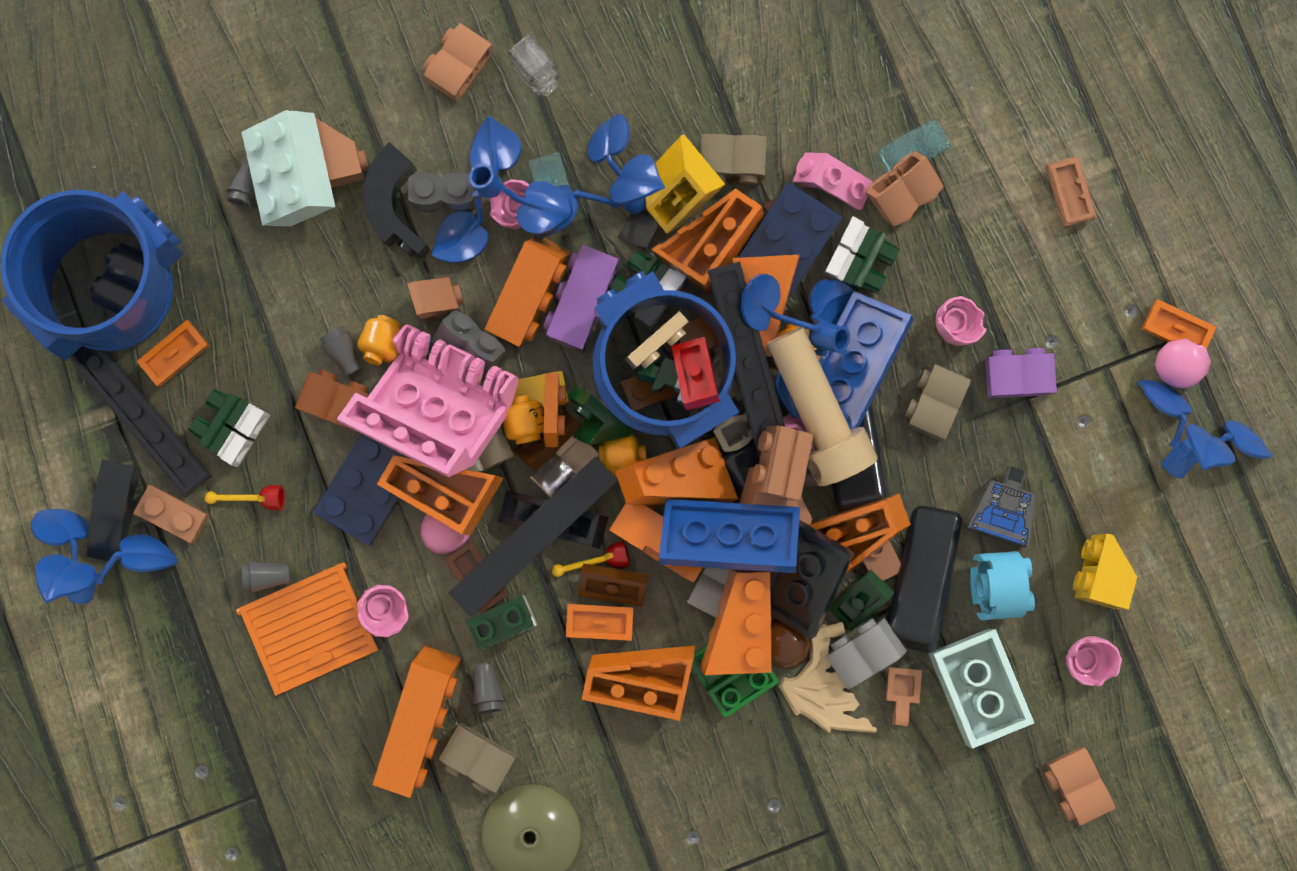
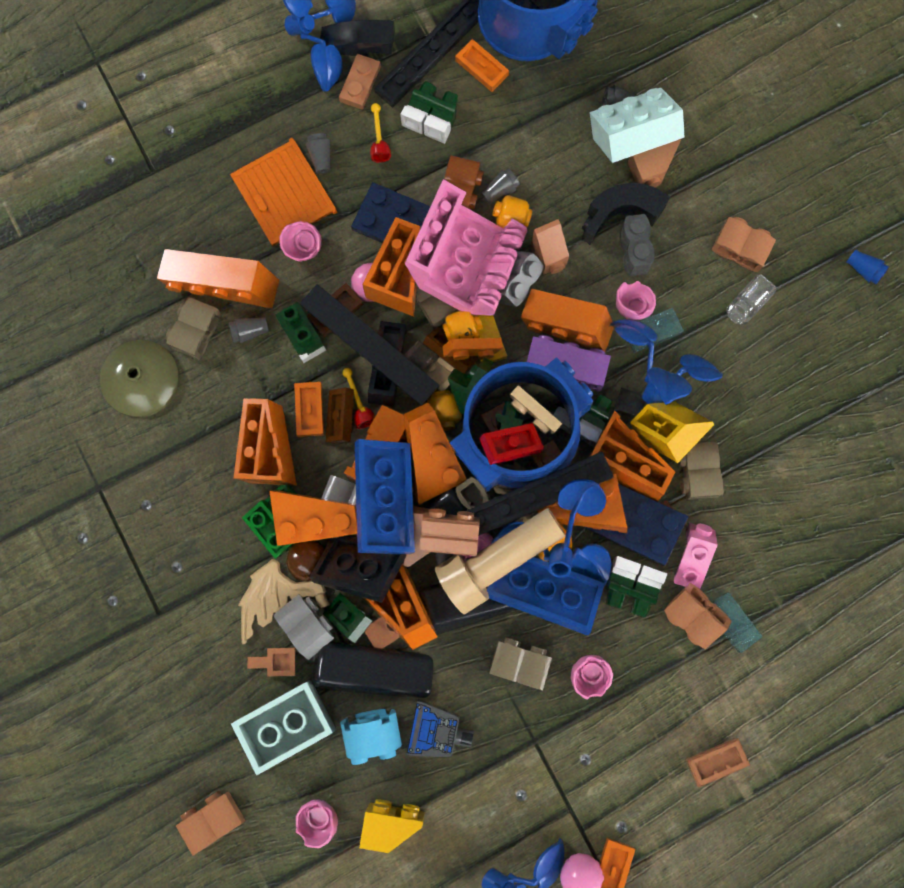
camera: 85 degrees right, 5 degrees down
blue plant [431,116,571,263] -> none
medium lavender brick [984,348,1057,398] -> none

